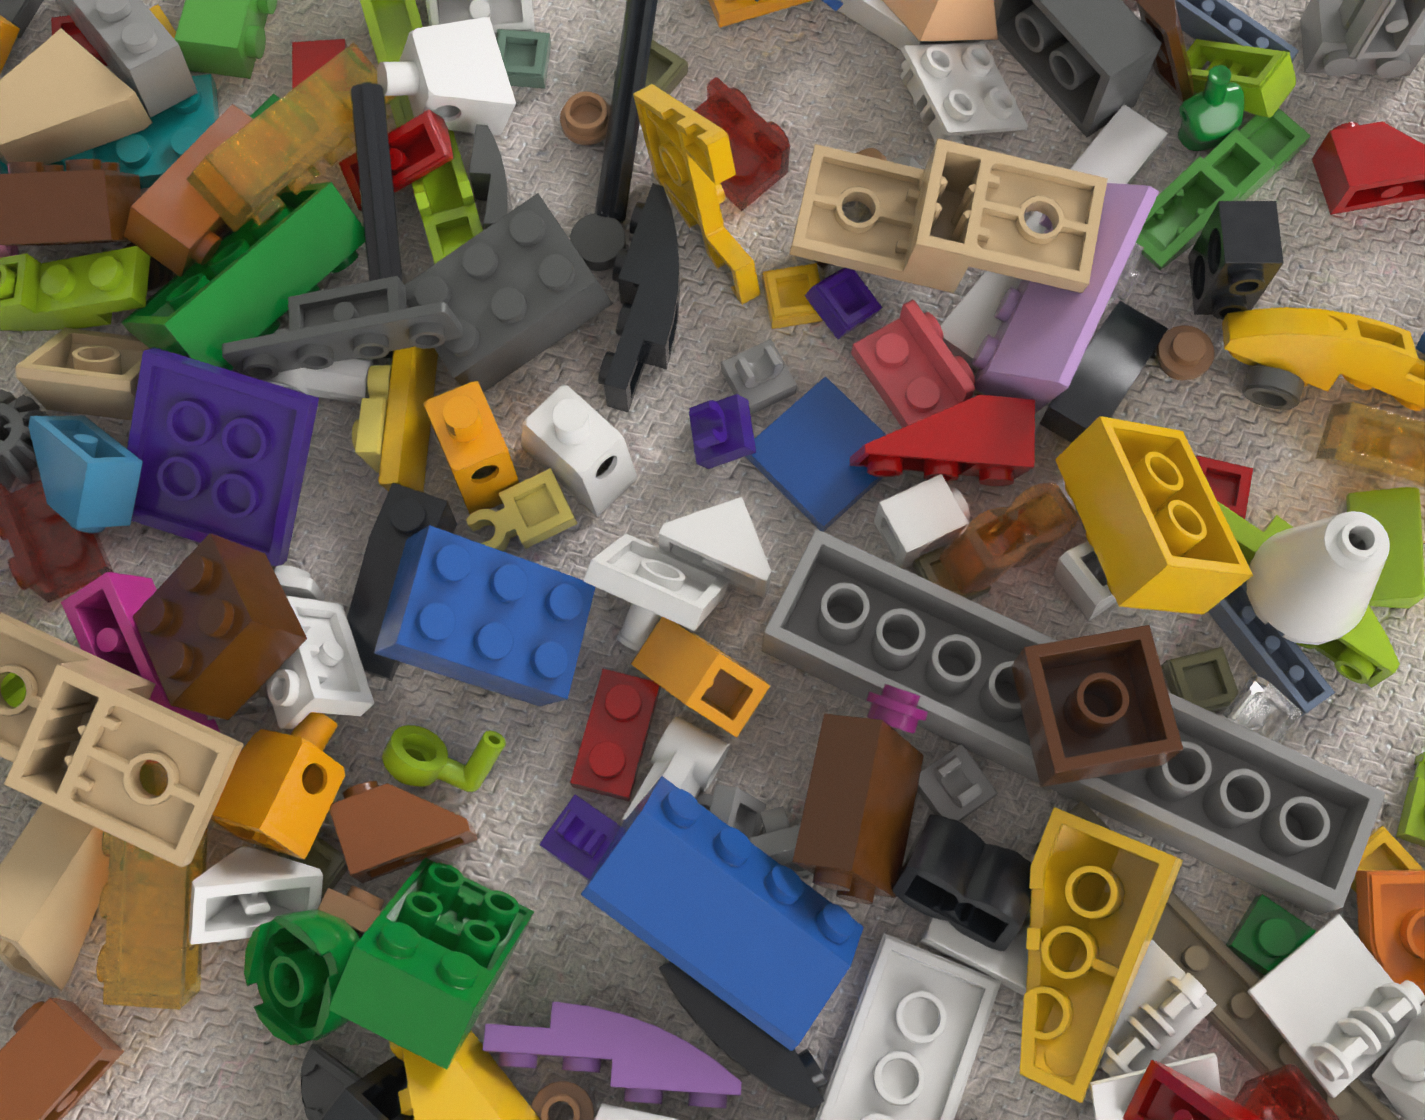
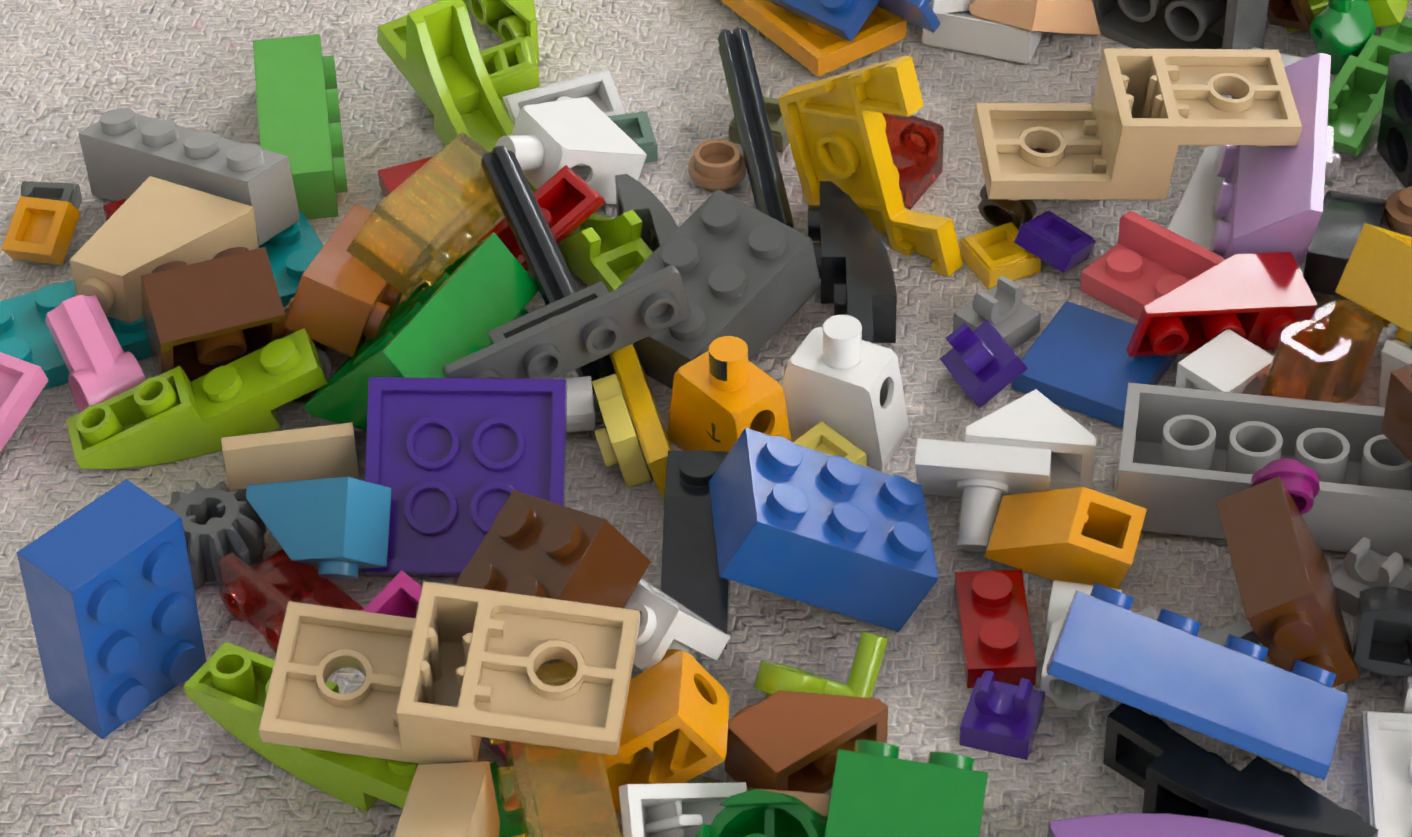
camera: 15 degrees left, 30 degrees down
white hinge [900,42,1028,145] -> none

